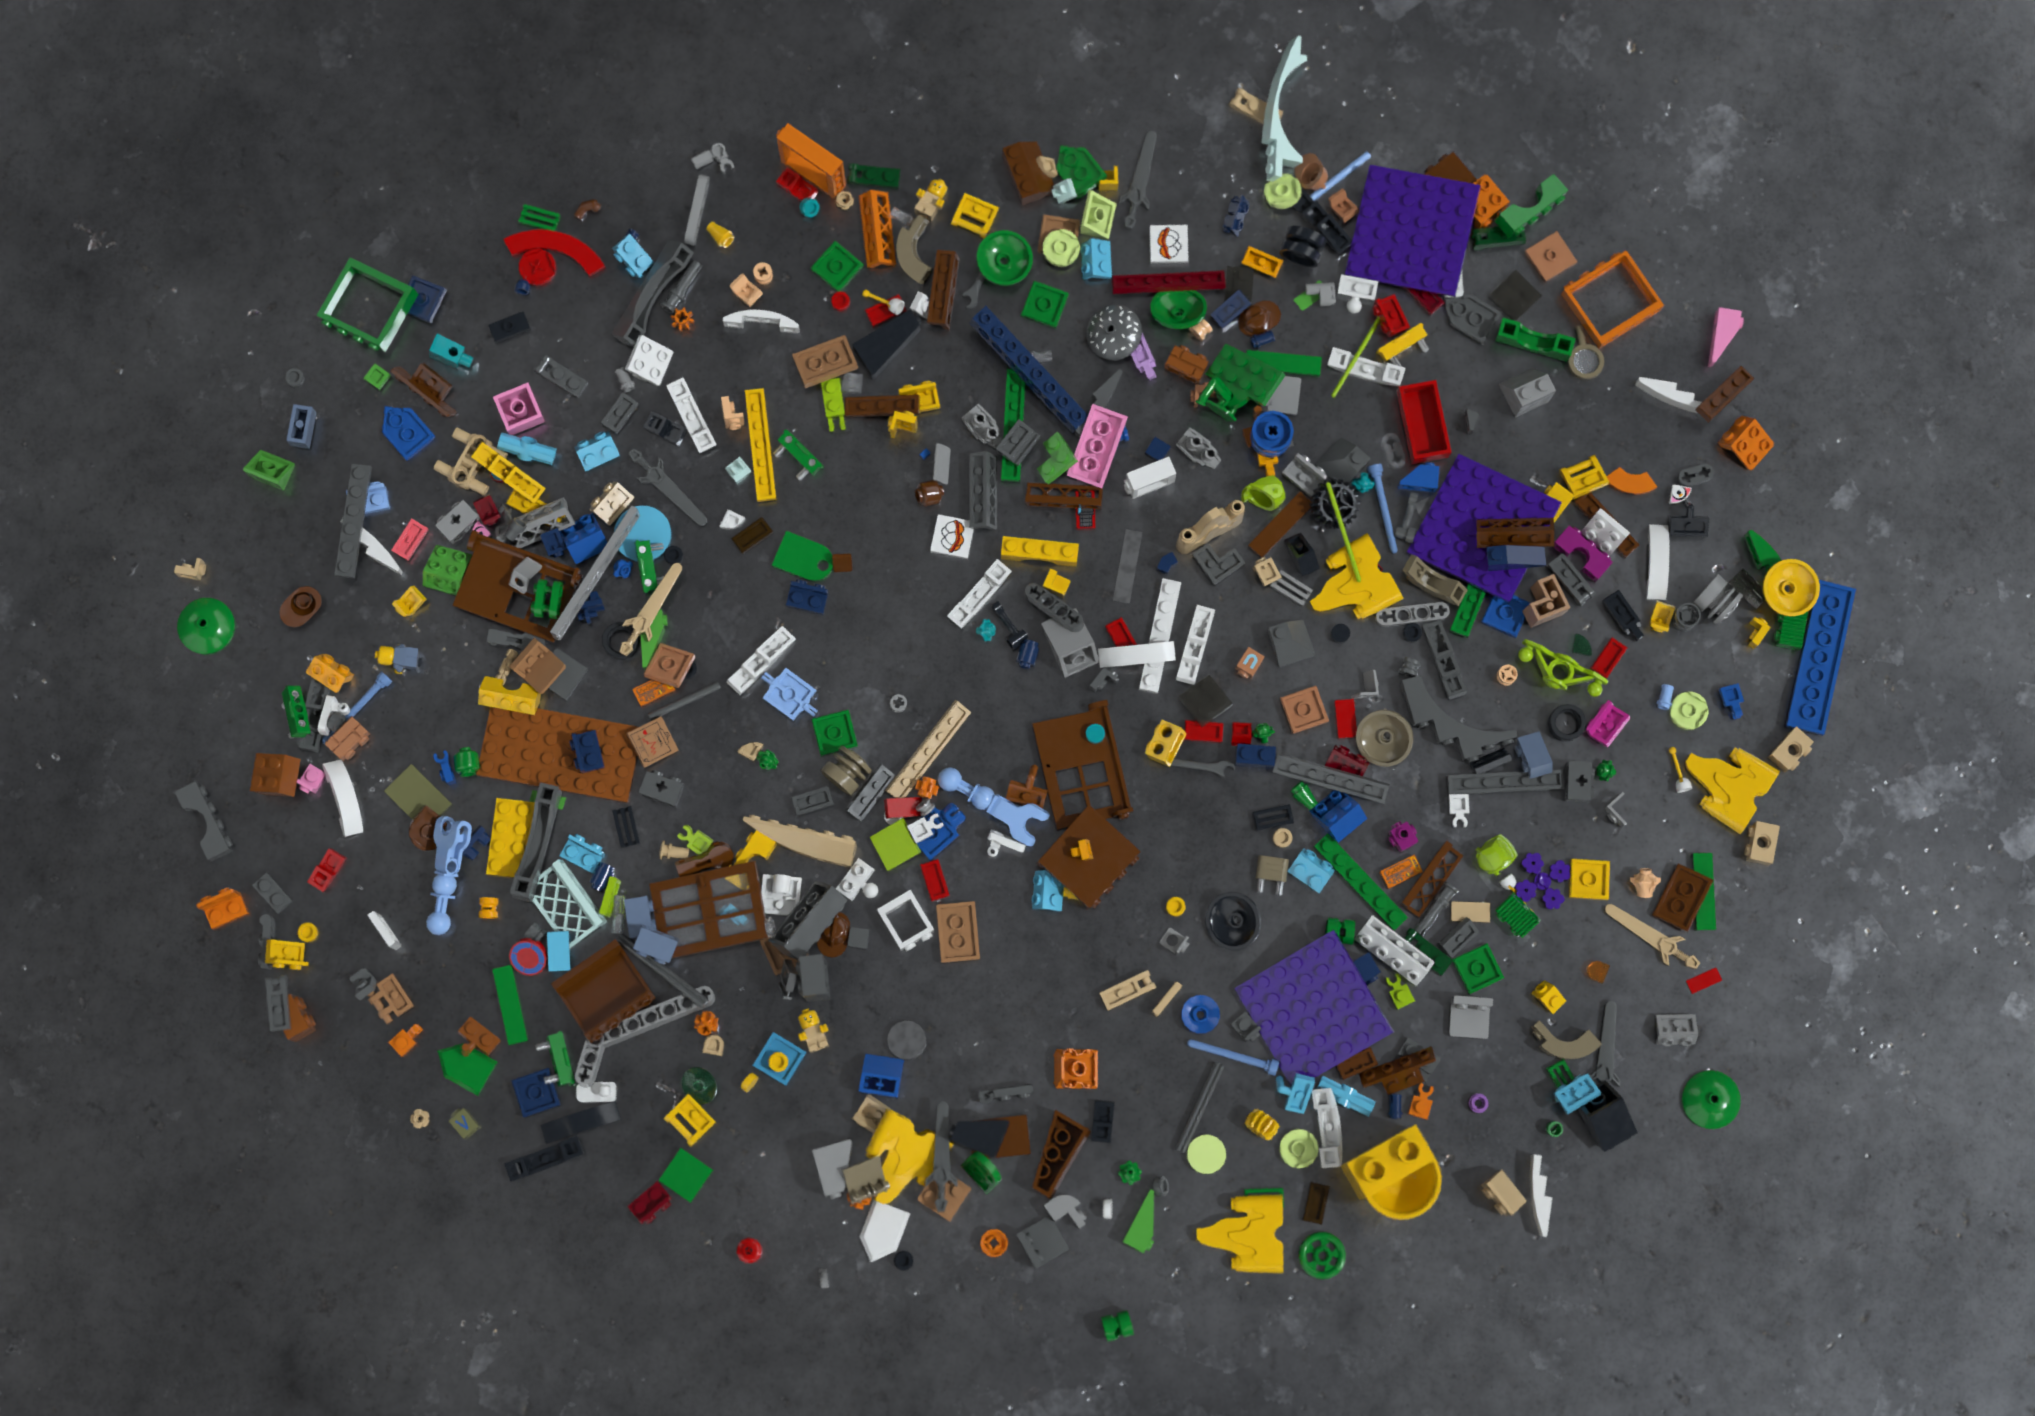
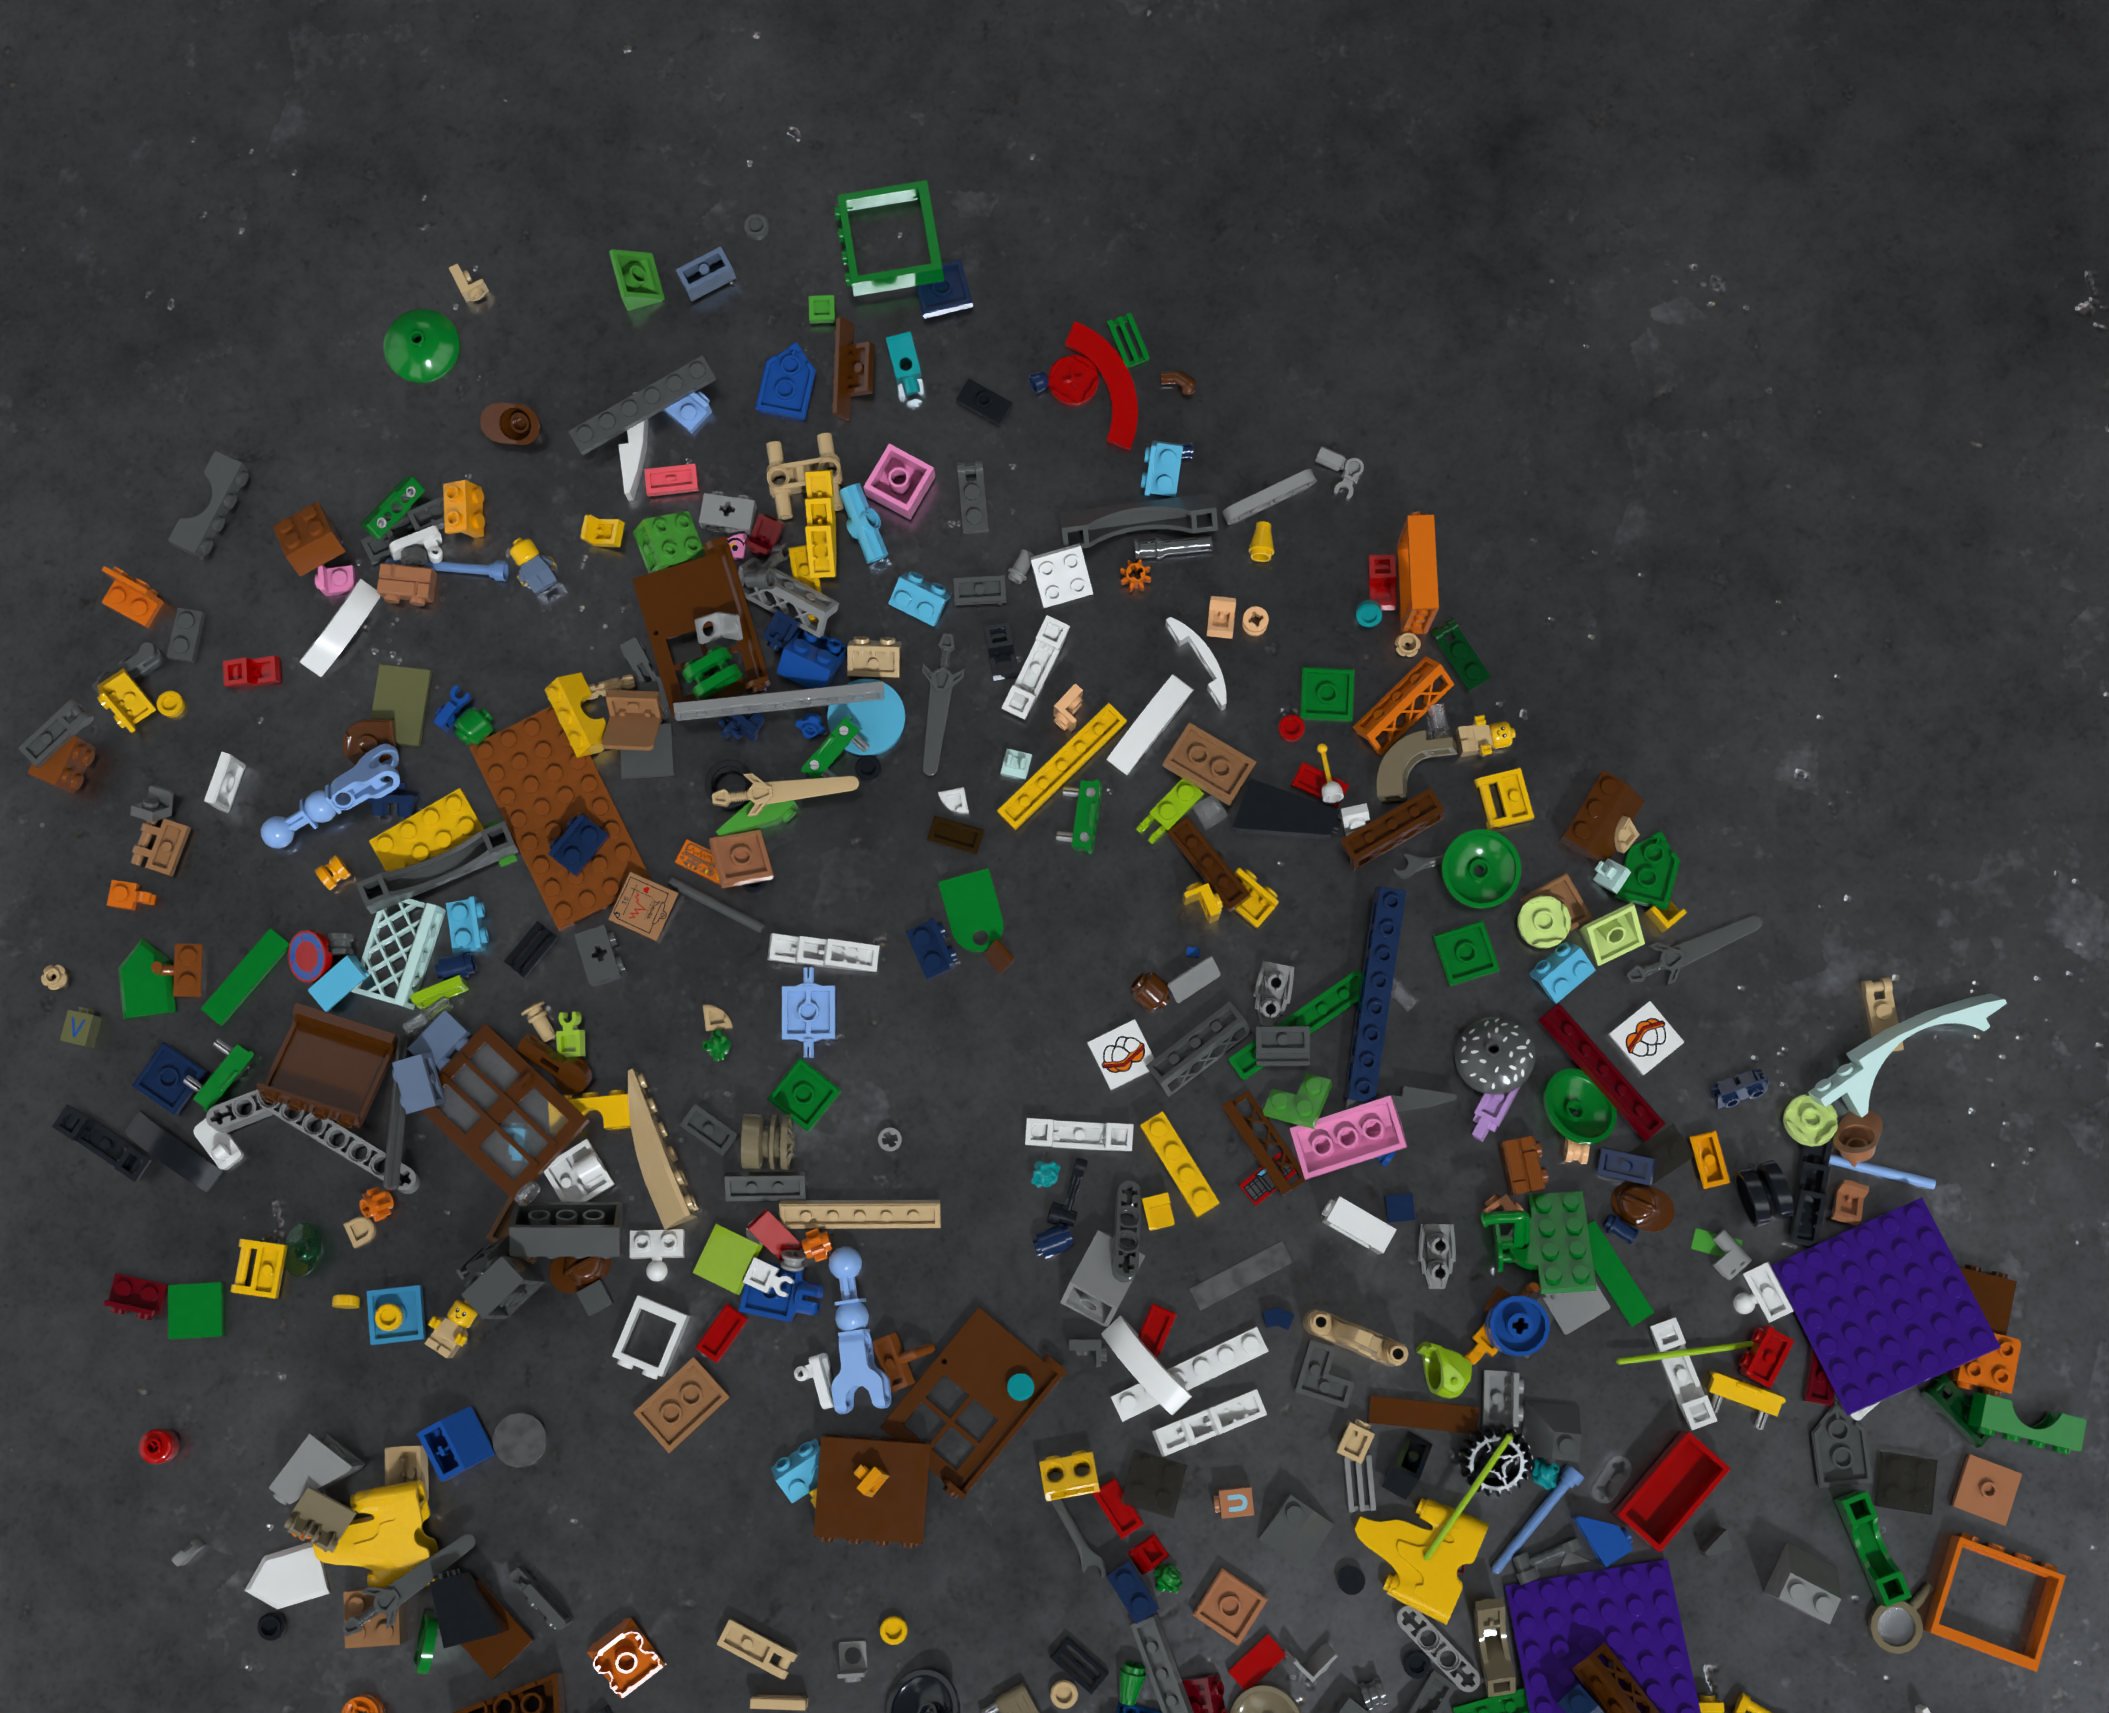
camera: 60 degrees right, 0 degrees up
none -> white slope [1106,674,1194,775]

